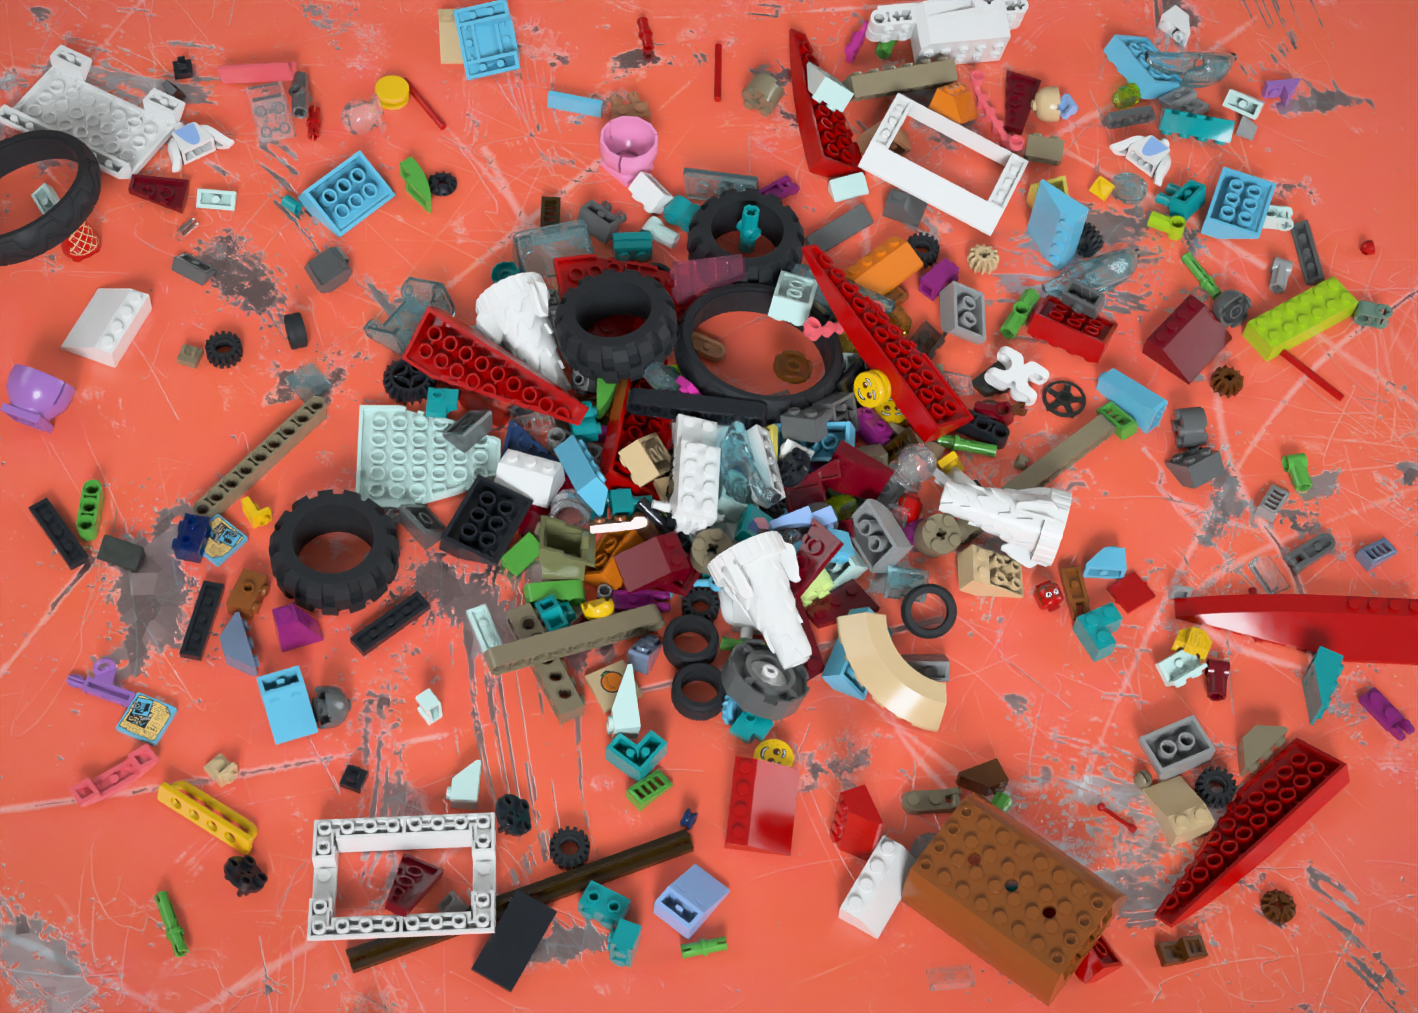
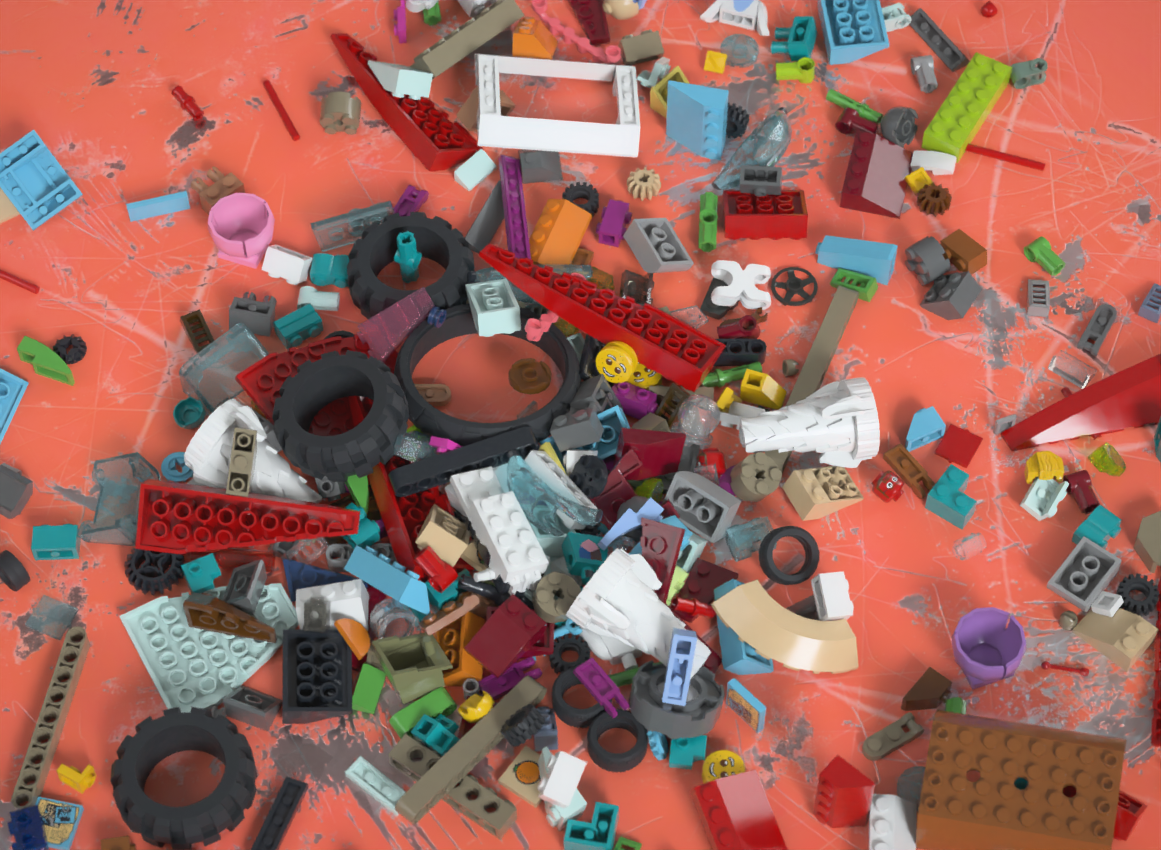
camera: 20 degrees left, 0 degrees up
none -> teal brick [31,524,81,560]
none -> medium azure gear [161,452,193,482]
none -> reddish brown wedge [183,593,277,643]
none -> dark tan slope [226,427,257,497]
none -> clear smoke brick [303,597,331,632]
none -> orange tile [334,618,370,660]
none -> red piece [414,546,458,593]
none -> dark blue bush [427,306,447,328]
none -> magenta tile [498,155,531,259]
none -> black tyre [500,704,545,747]
none -> white brick [537,751,587,808]
none -> magenta hinge [573,657,629,718]
none -> light aqua bracket [637,56,671,88]
none -> light blue slope [662,628,697,706]
none -> red pin [670,596,716,618]
none -> tile [726,678,766,734]
none -> yellow slope [740,369,787,410]
none -> white brick [811,571,854,621]
none -> dark red piece [835,108,878,134]
none -> yellow tile [904,167,933,195]
none -> white slope [910,150,957,175]
none -> dark orange brick [941,229,987,275]
none -> medium lavender plate [951,607,1026,690]
none -> clear brick [952,532,987,561]
none -> teal brick [1072,505,1122,549]
none -> clear neon green rock [1088,442,1126,477]
none -> white tile [1091,591,1123,617]

